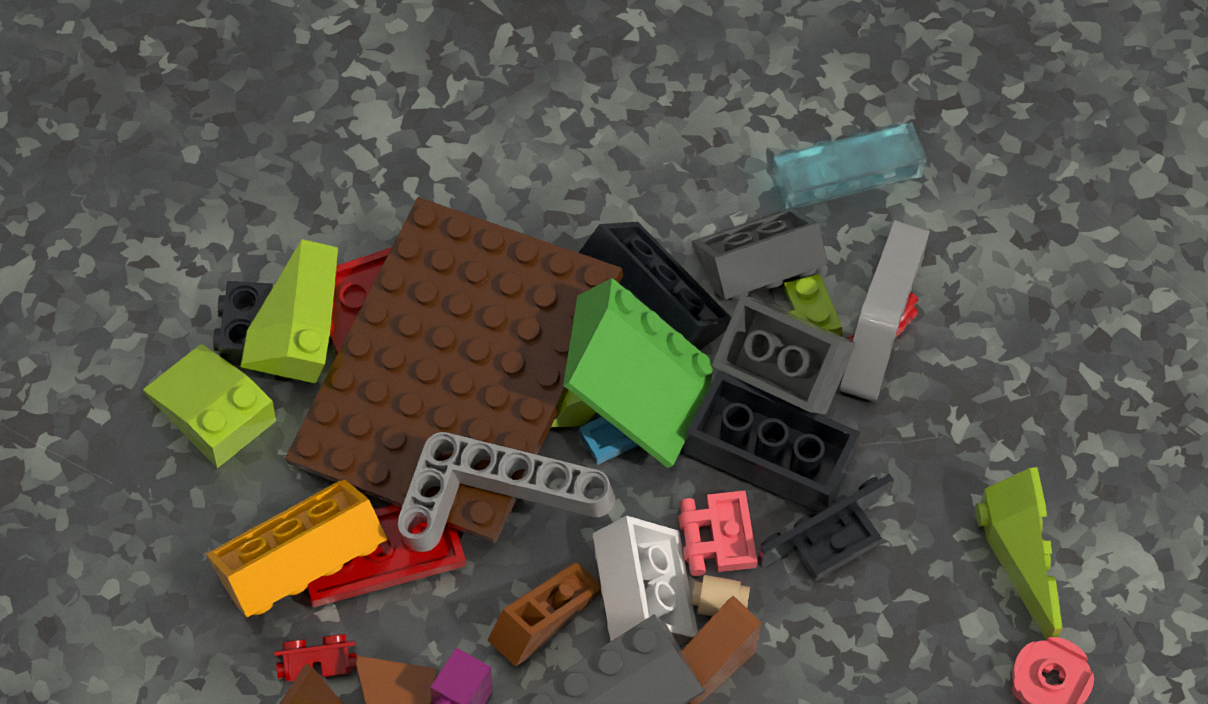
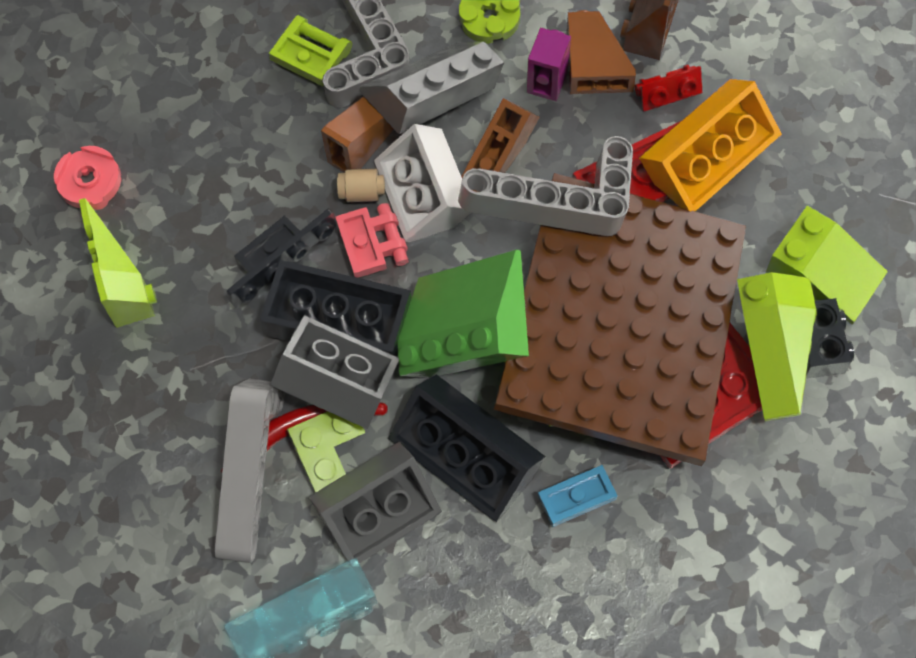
camera: 175 degrees right, 5 degrees up
none -> dark azure plate [538,465,617,528]

